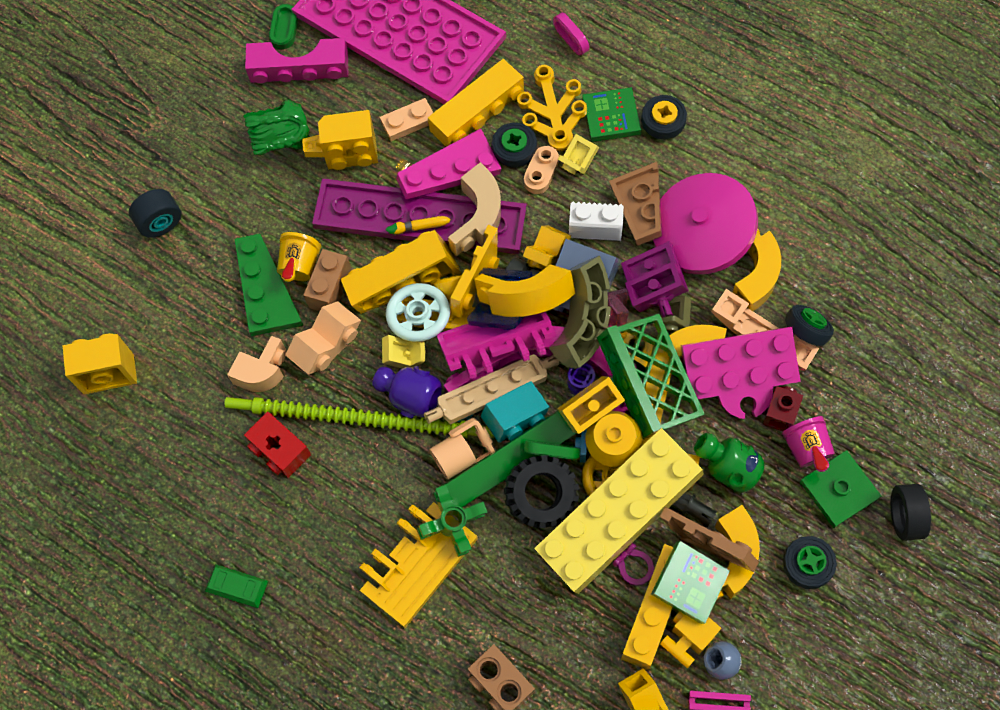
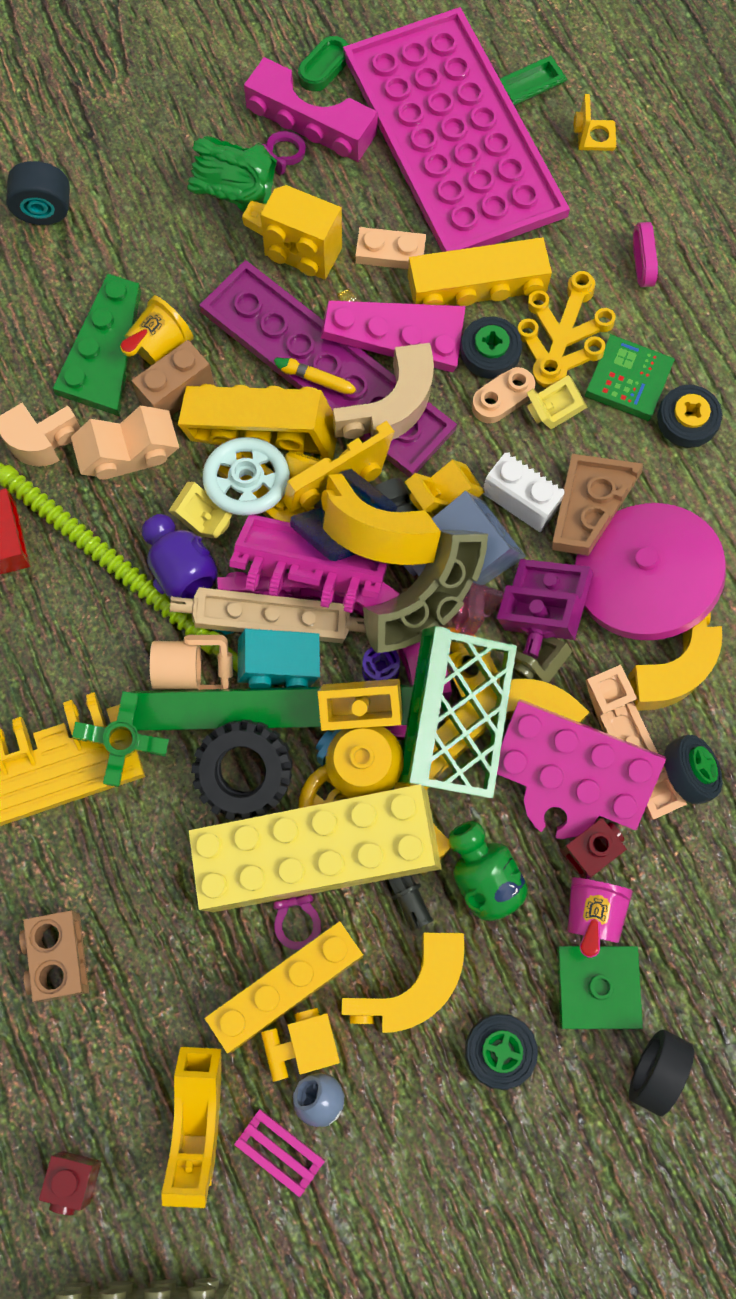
camera: 25 degrees right, 5 degrees up
green tile [524,440,581,460] -> none
tile [651,541,730,624] -> none
medium nougat wing [660,507,759,572] -> none
none -> magenta piece [262,131,306,175]

